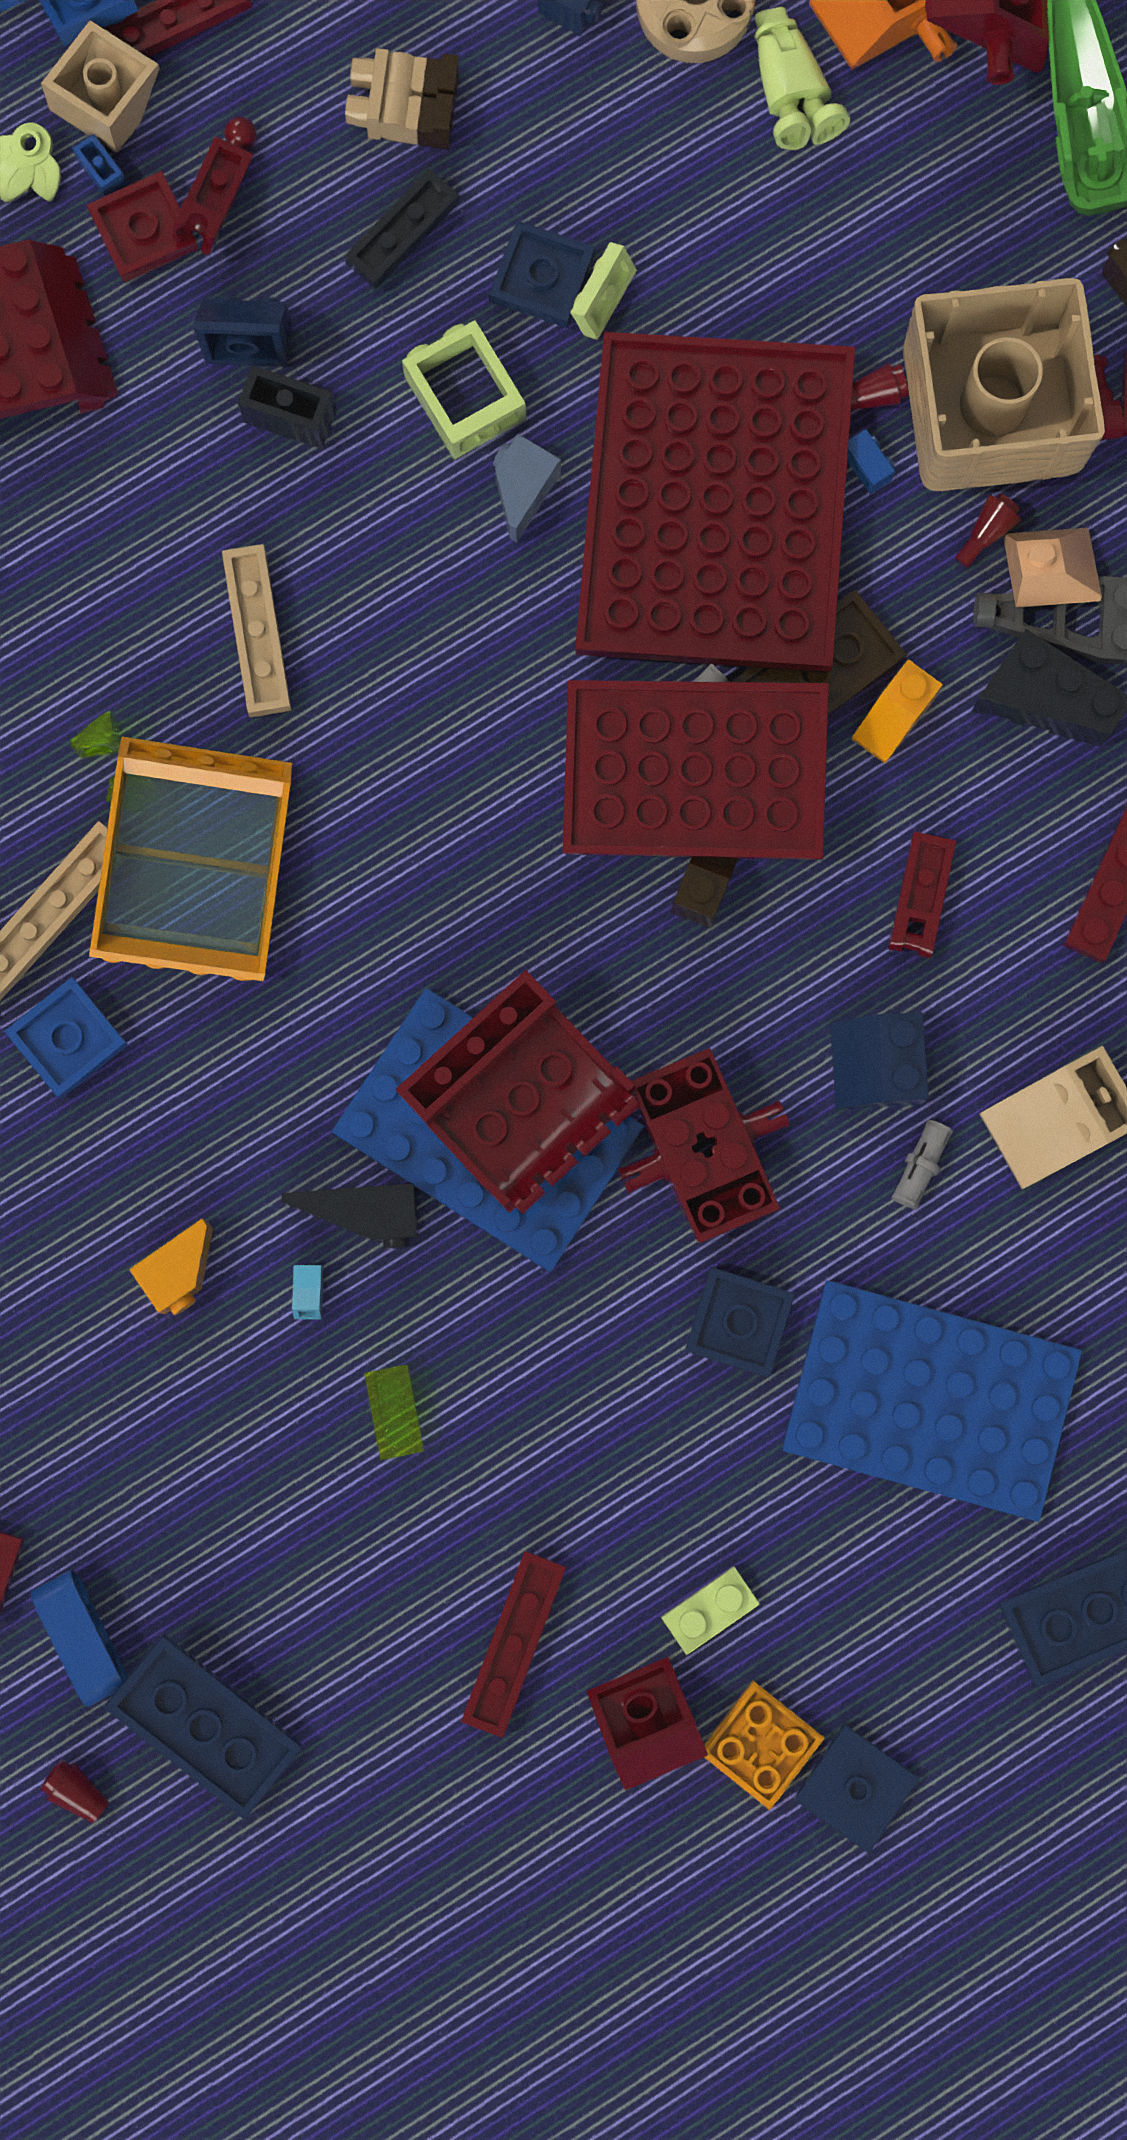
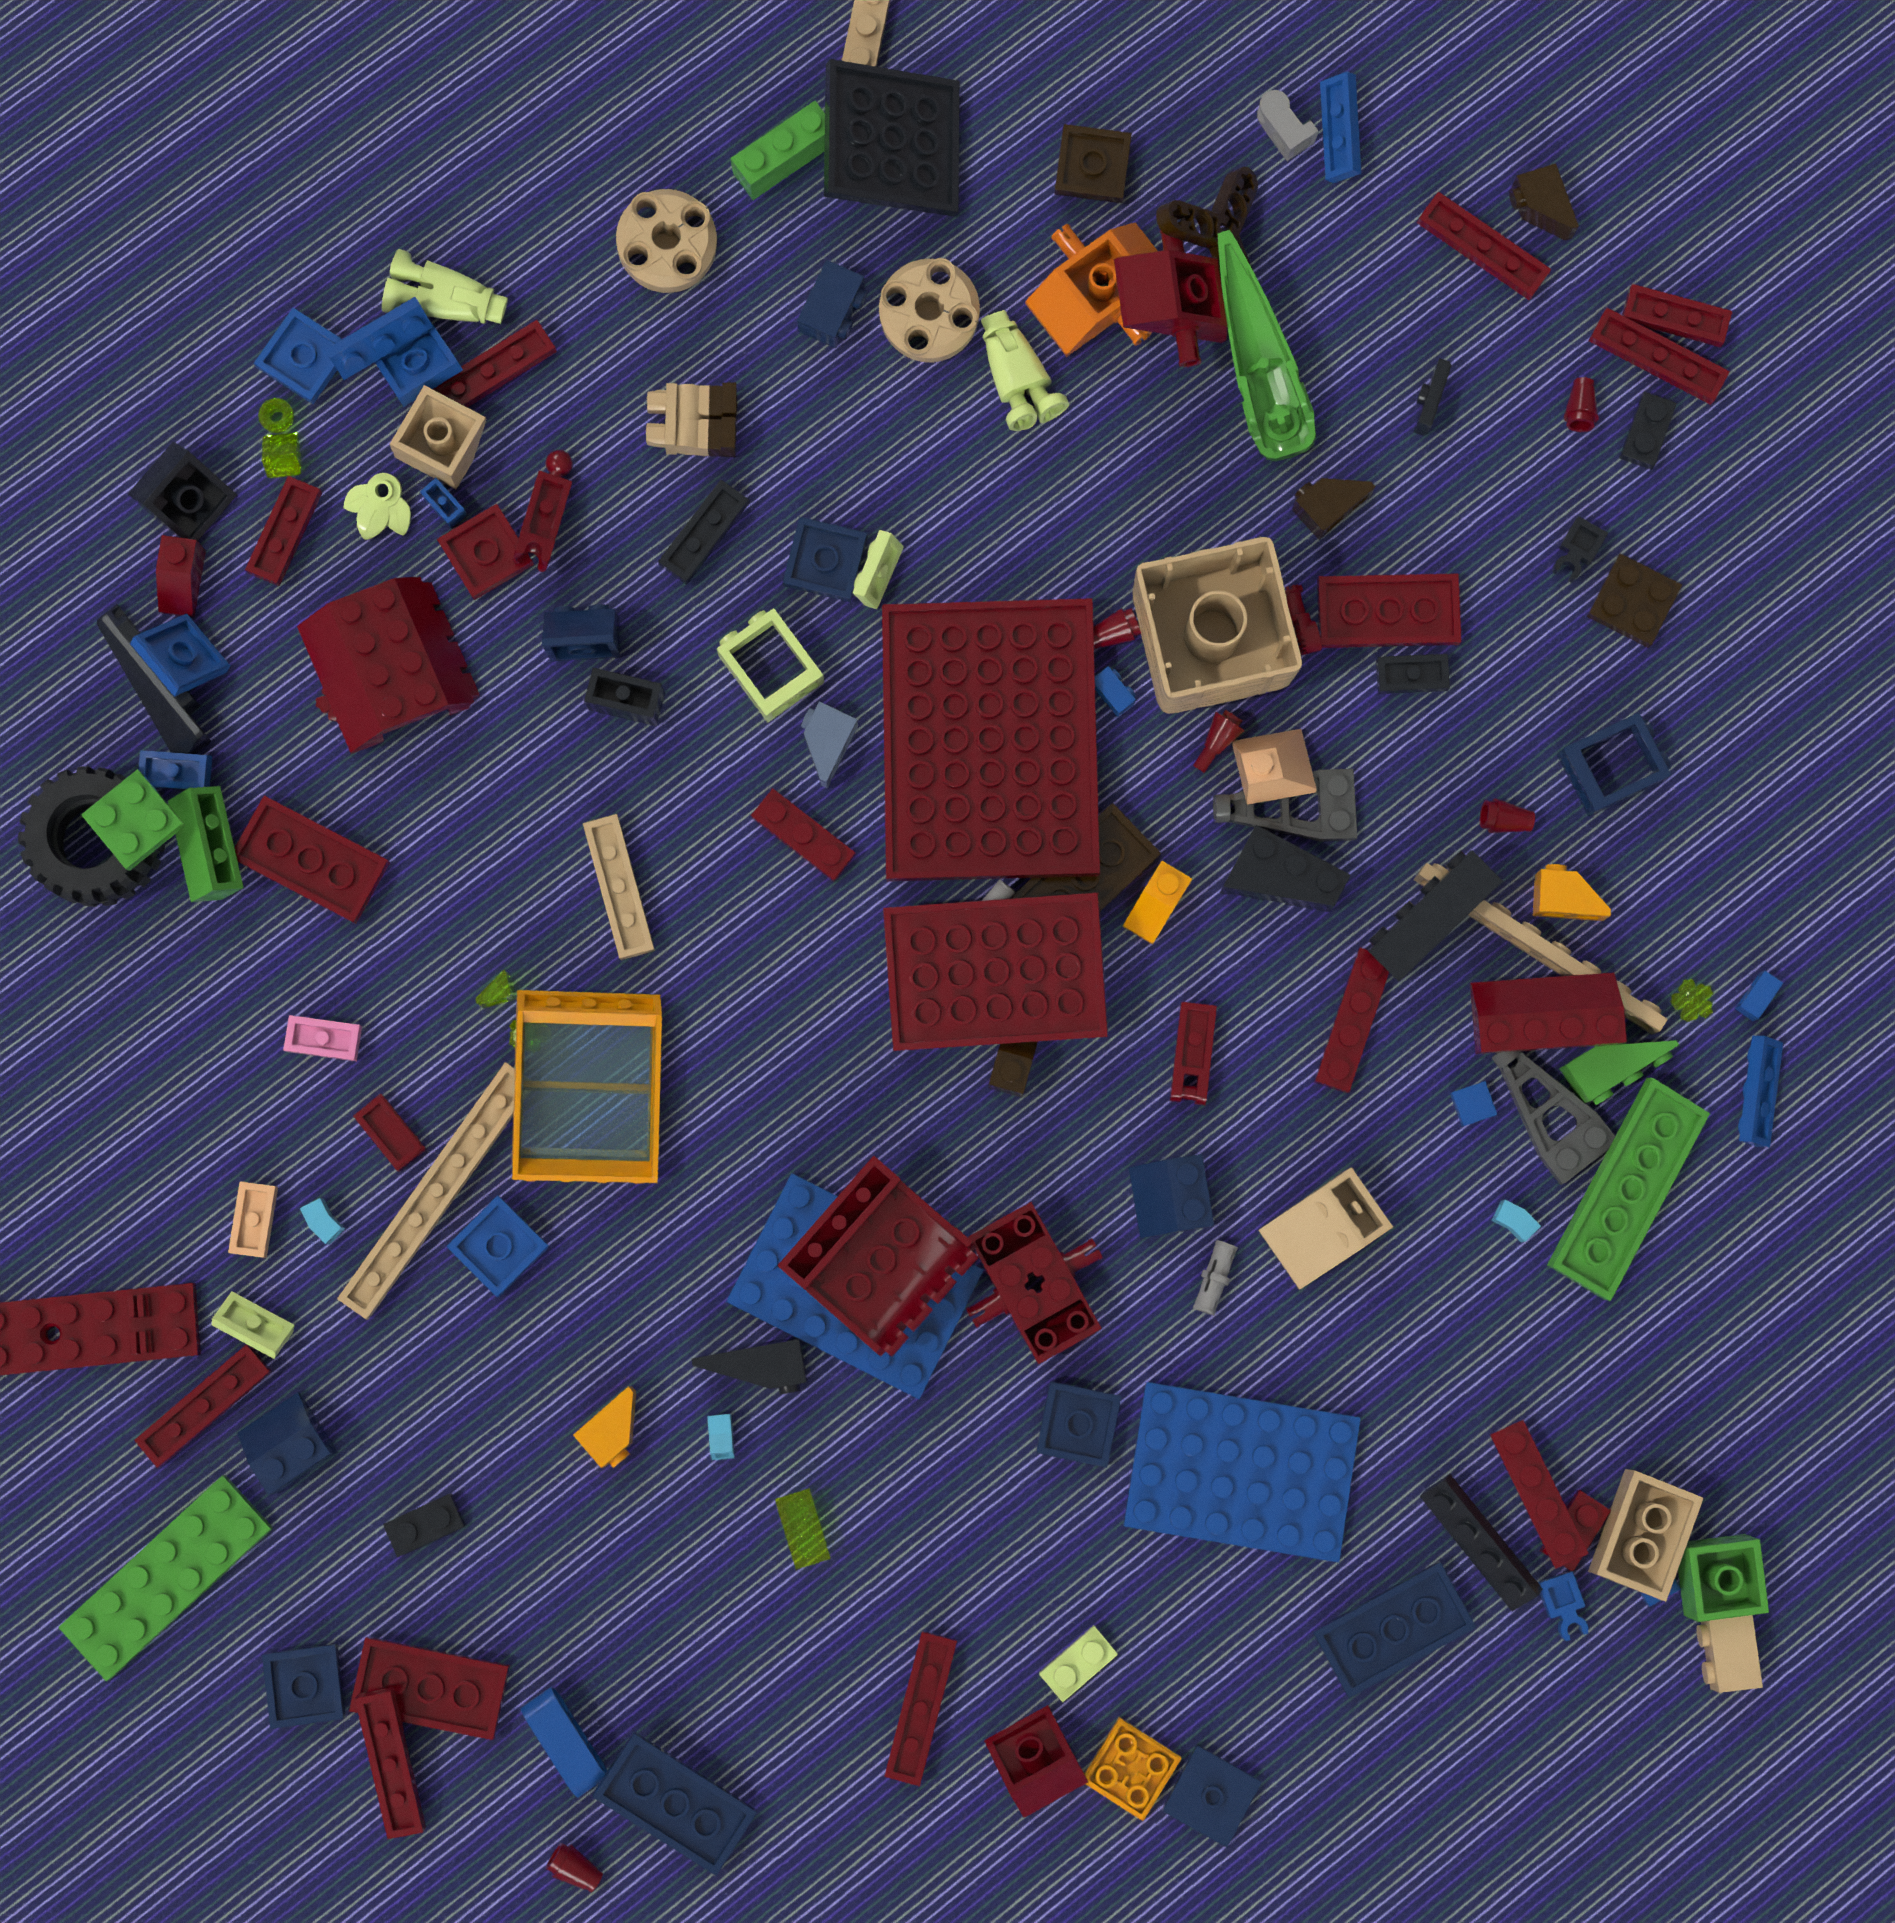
camera: 10 degrees left, 0 degrees up
none -> dark red plate [751,788,856,882]

